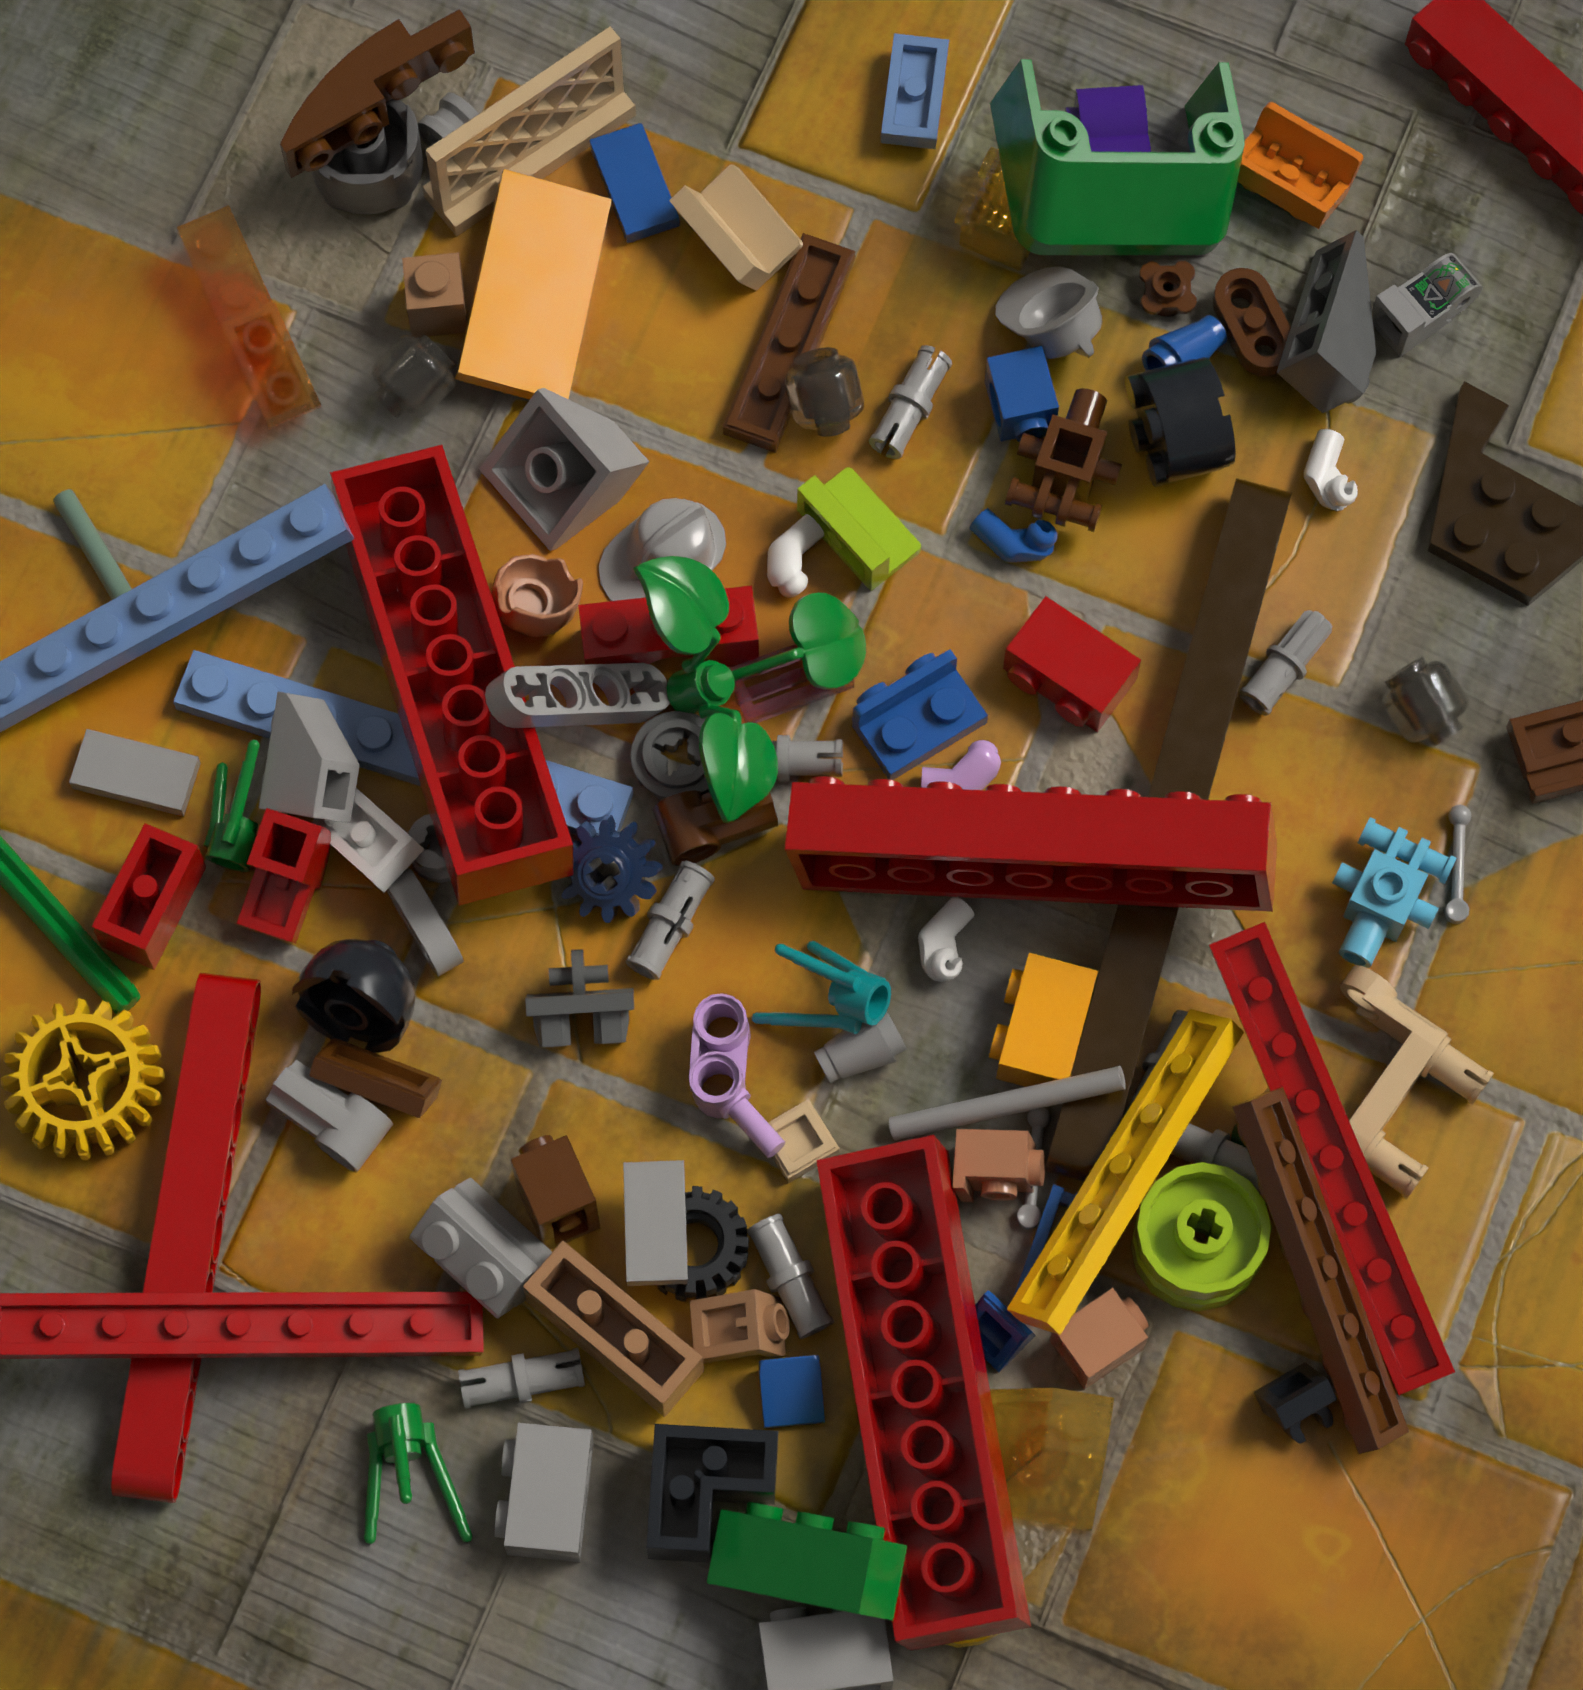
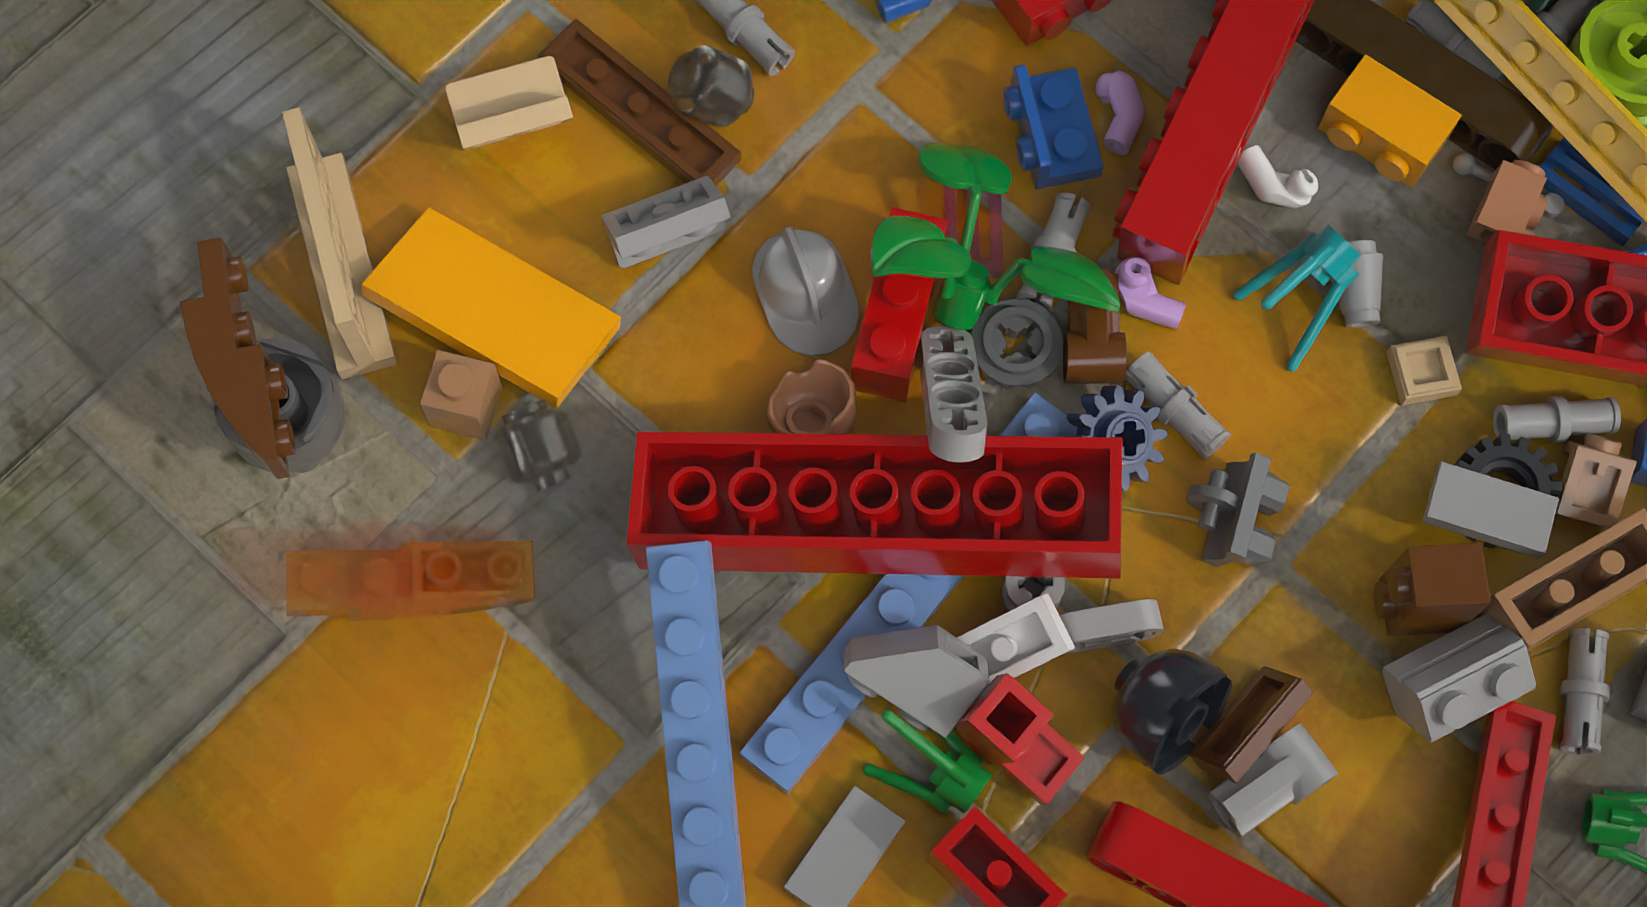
camera: 70 degrees left, 0 degrees up
sand green bar [53,489,132,600] -> none
light grey wheel [417,92,479,158] -> none
light grey slope [479,388,649,551] -> none
blue tile [589,123,680,243] -> none
lavender beam [689,993,785,1158] -> none
white arm [767,514,824,598] -> none
lime panel [797,467,921,591] -> none
light grey bar [889,1066,1126,1141] -> none
none -> light grey bracket [601,175,731,268]
none -> lavender arm [1115,256,1186,330]

